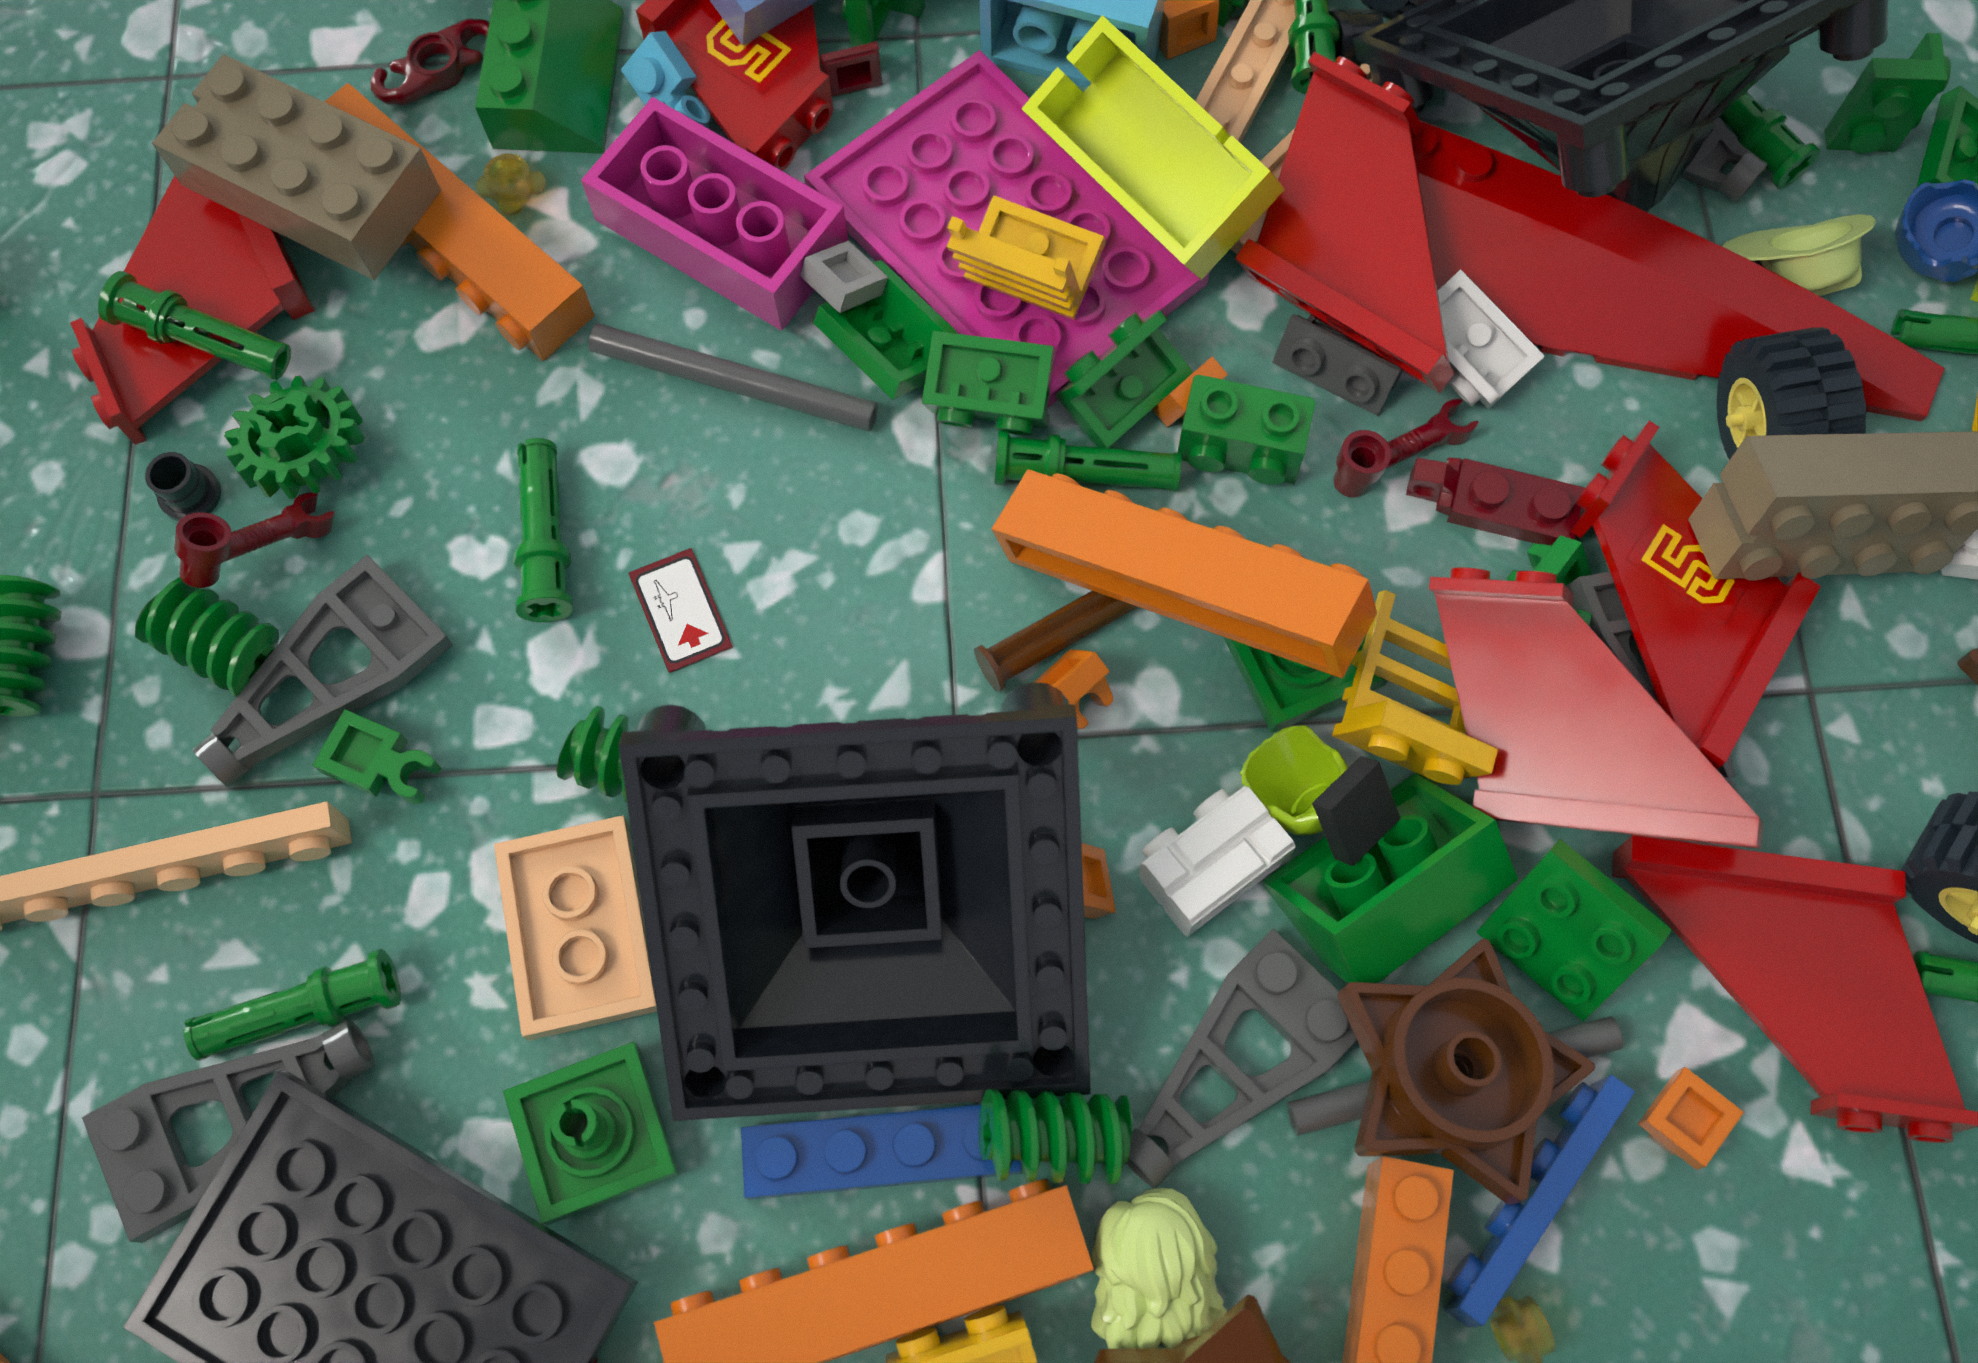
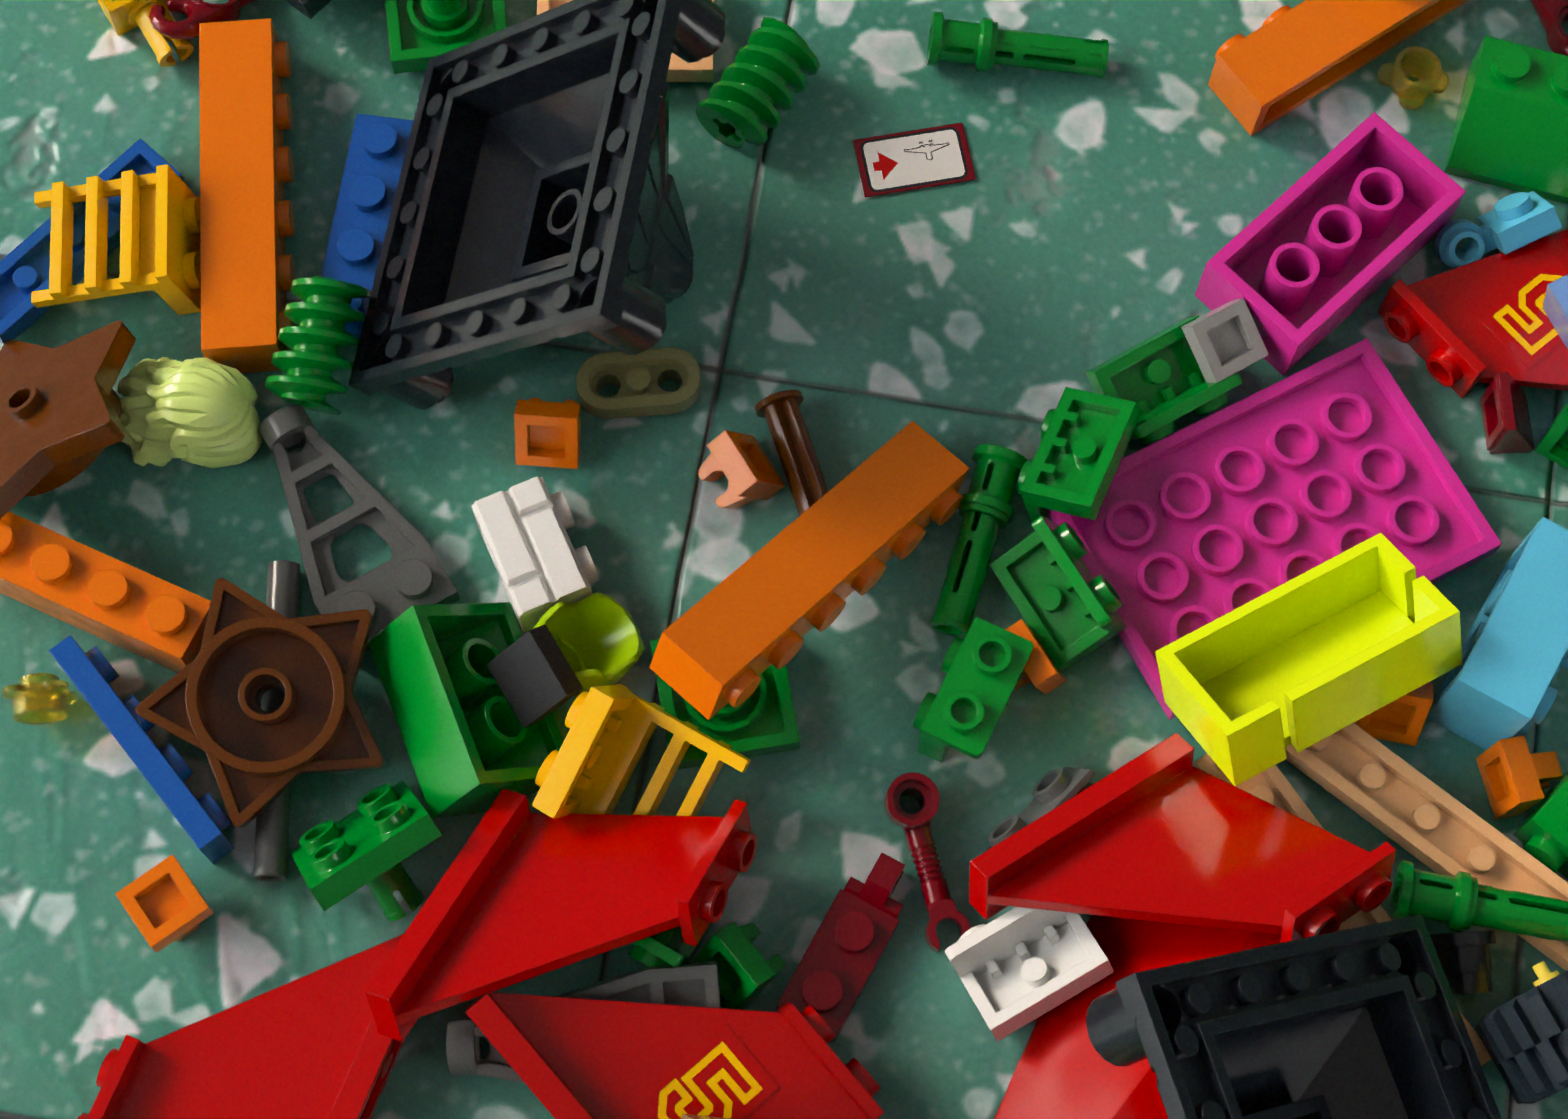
camera: 100 degrees right, 0 degrees up
dark grey piece [589,323,878,432] -> none
yellow plate [946,195,1106,320] -> none

